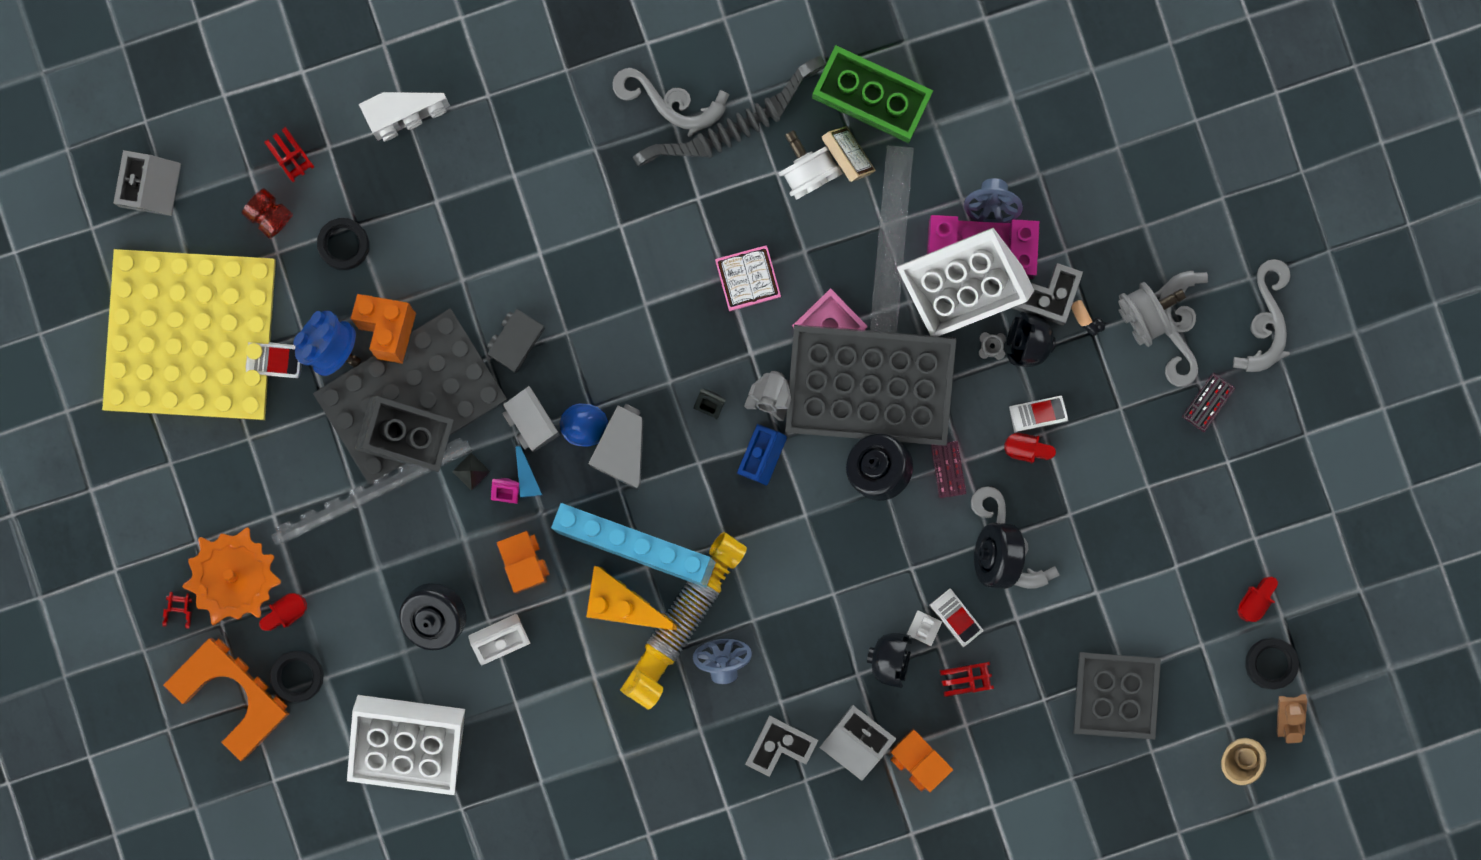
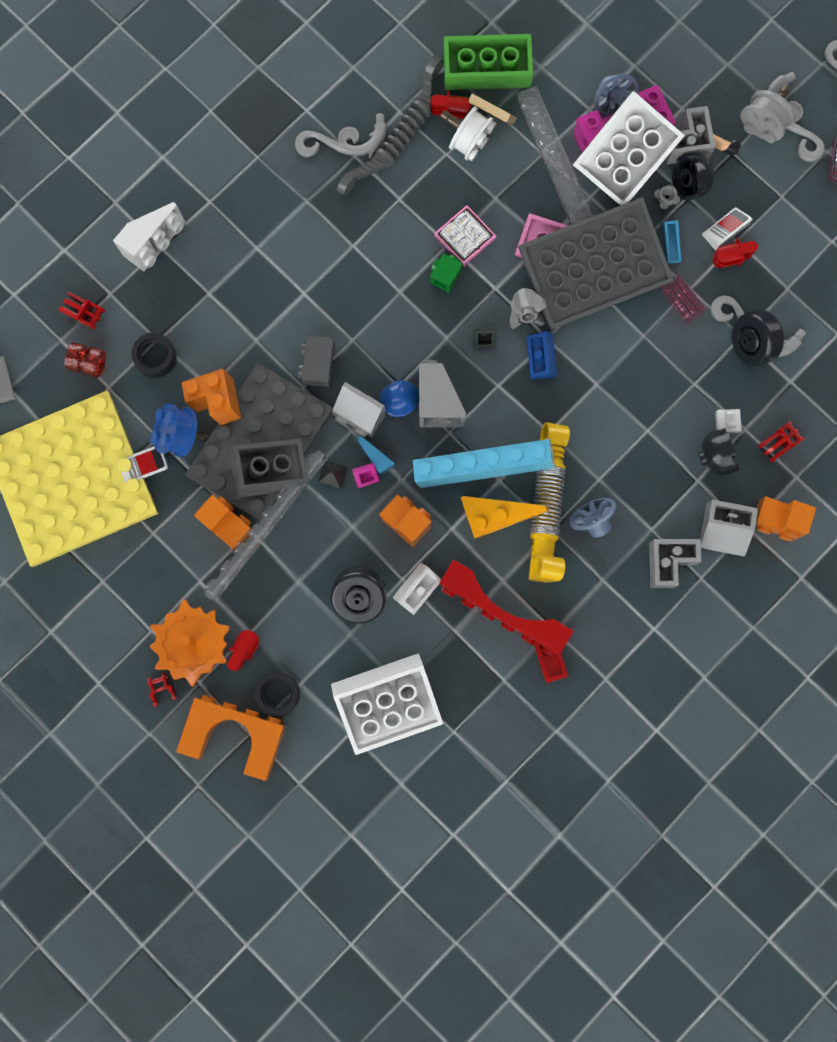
camera: 20 degrees left, 5 degrees down
black wheel [846,434,913,501] -> none
slope [929,588,984,647] -> none
none -> orange brick [193,495,253,551]
none -> green brick [430,253,463,293]
none -> red arm [431,91,471,119]
none -> red arch [439,559,574,657]
none -> red tile [533,642,569,683]
none -> dark azure piece [660,220,682,264]

